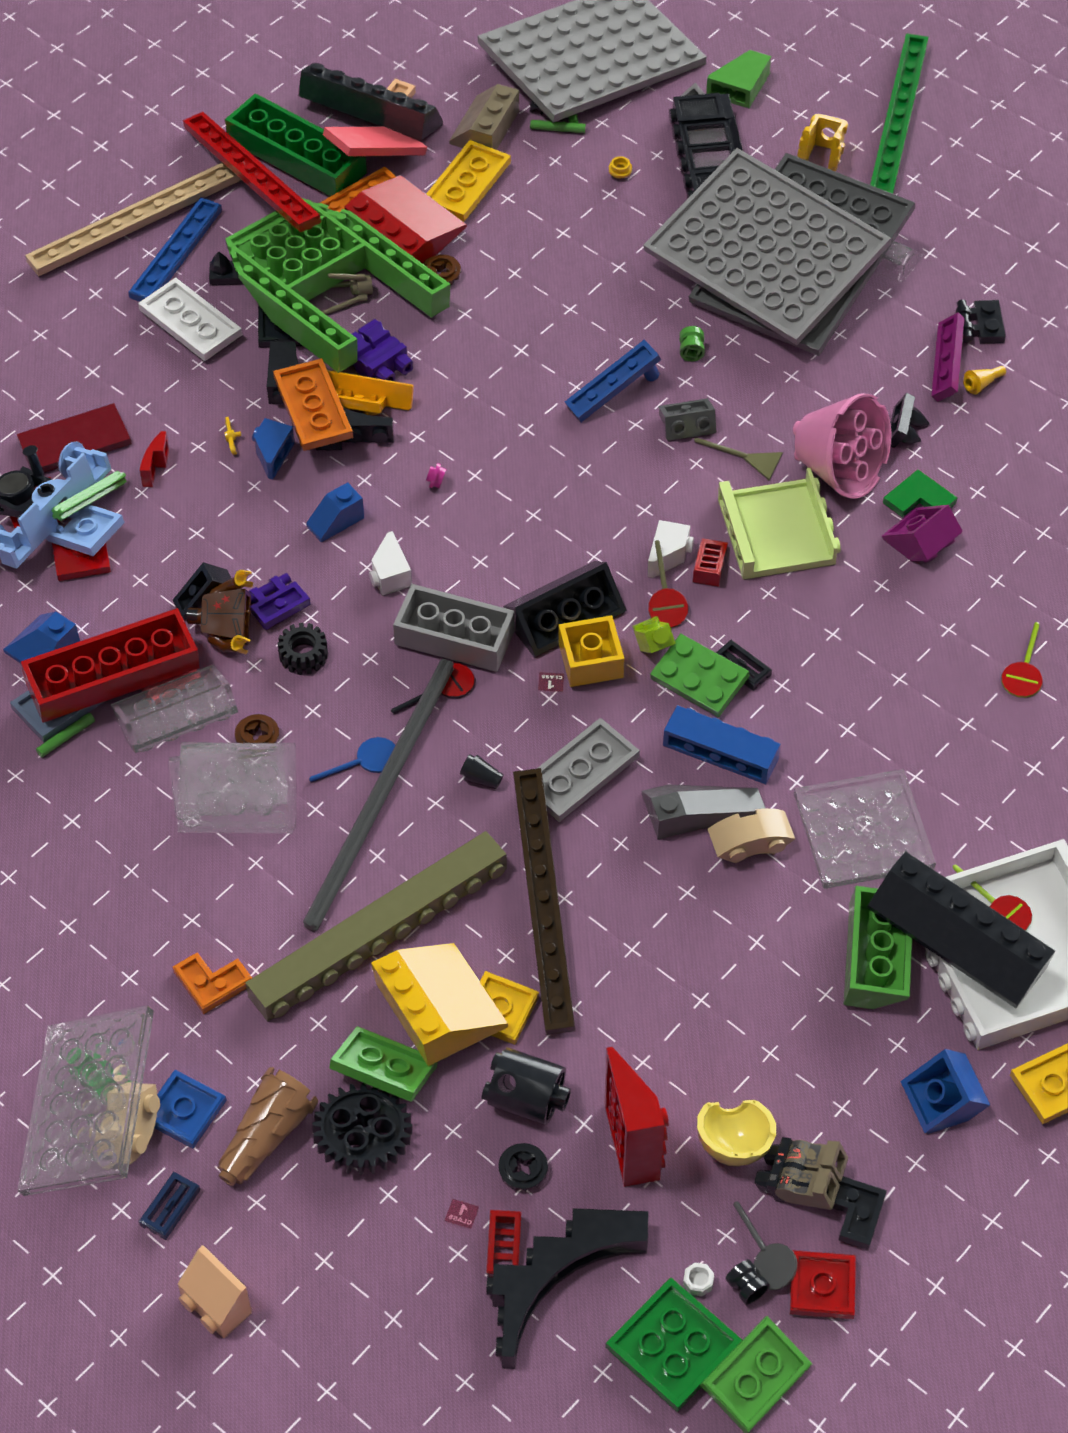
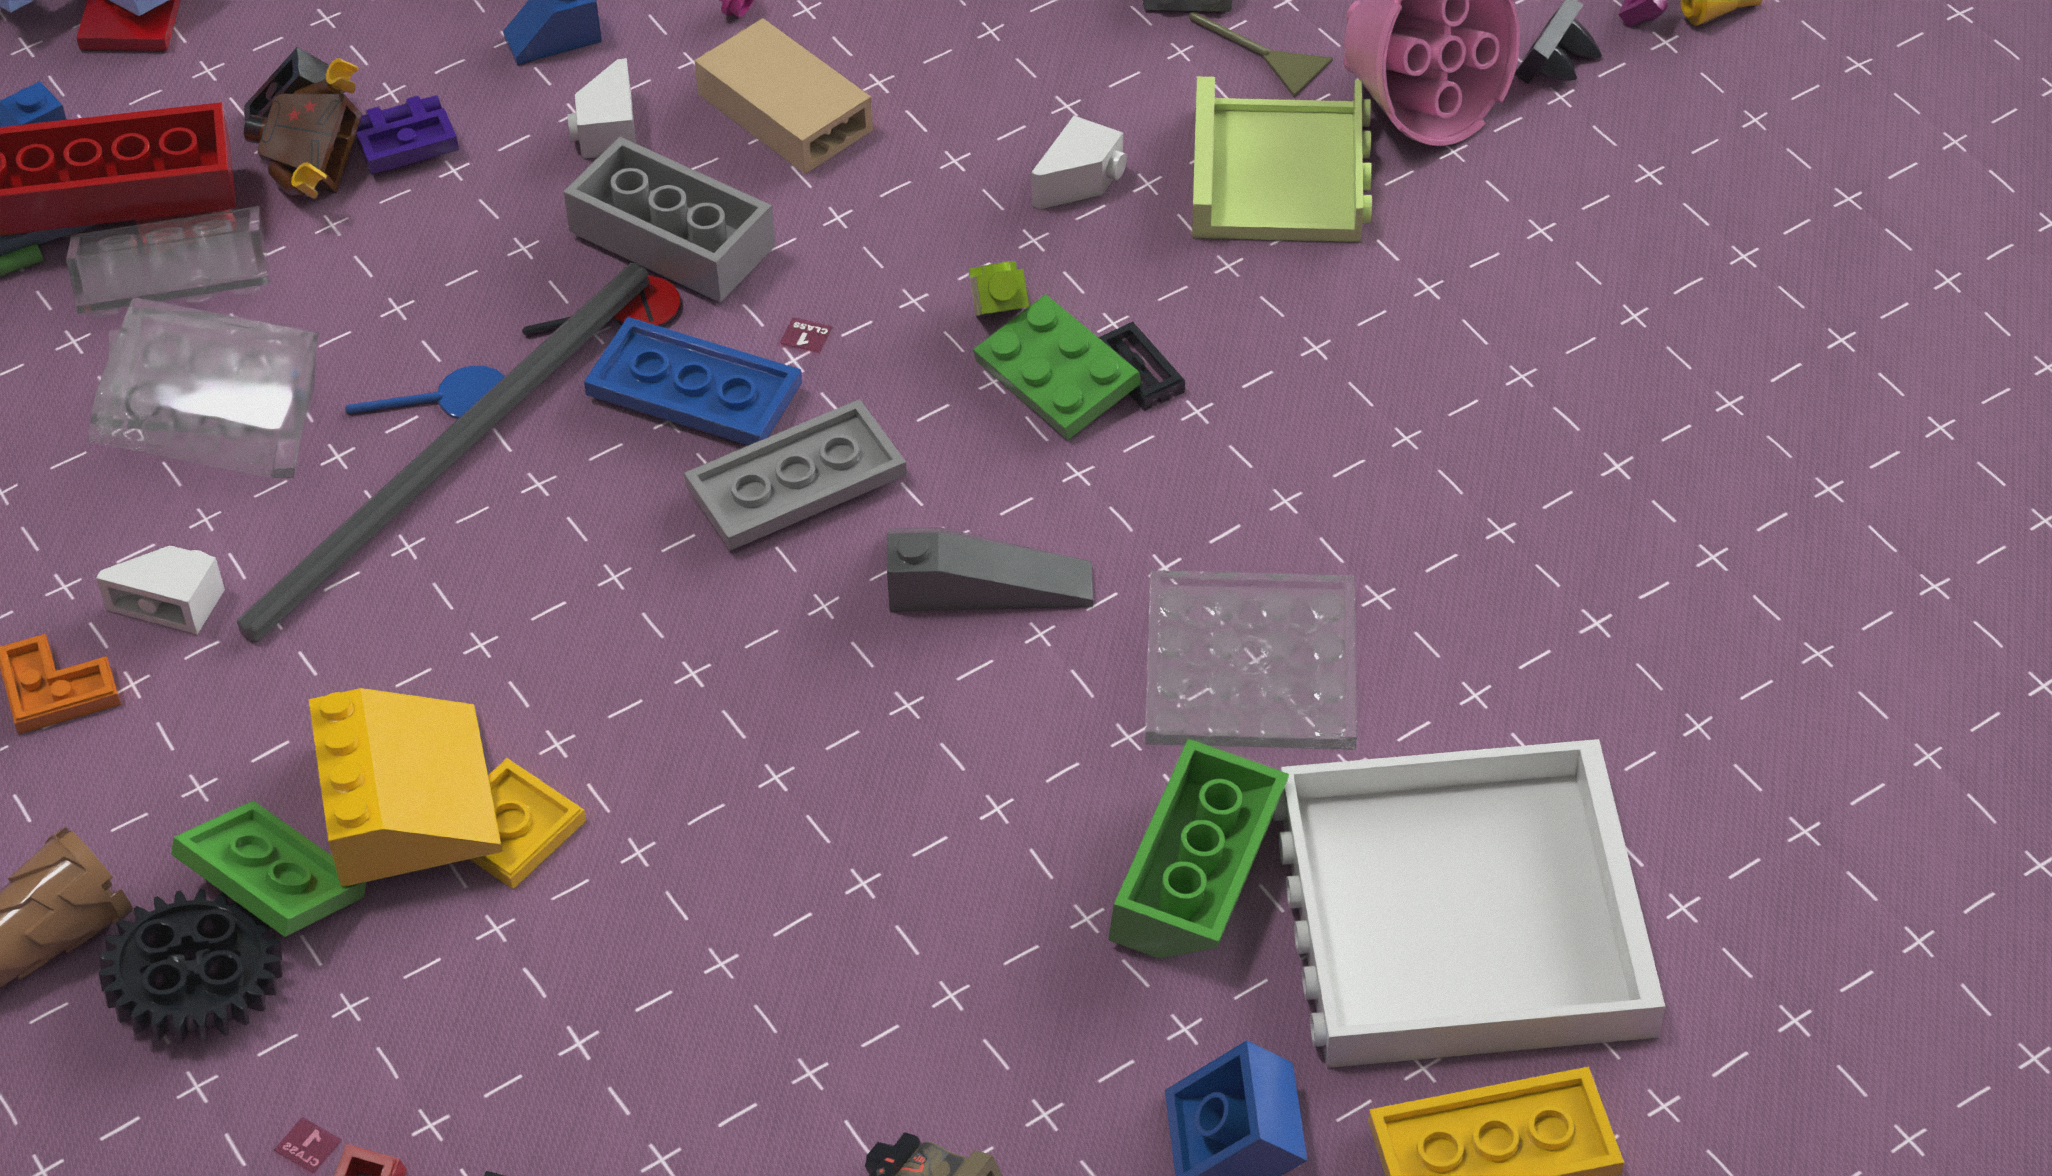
camera: 15 degrees right, 5 degrees down
reddish brown gear [235,714,279,754] -> none
olive brick [245,831,507,1022] -> none
black tyre [277,623,328,675] -> none
black cone [460,754,504,789] -> none
black cylinder [481,1047,571,1125] -> none
black gear [498,1143,548,1192] -> none
black slope [503,561,626,657] -> none
dark brown plate [513,768,576,1035] -> none
yellow brick [559,615,624,687] -> none
red slope [604,1046,669,1187] -> none
red piece [648,540,688,628] -> none
blue brick [663,705,781,785] -> none
red slope [693,538,728,587] -> none
light yellow cylinder [697,1100,776,1166] -> none
tan brick [708,808,795,863] -> none
black slope [867,851,1055,1009] -> none
magenta slope [881,505,963,563] -> none
green tile [883,469,958,517] -> none
red piece [952,864,1032,931] -> none
red piece [1001,622,1043,698] -> none
none -> white slope [96,546,225,635]
none -> blue plate [584,317,802,445]
none -> tan brick [694,18,873,174]

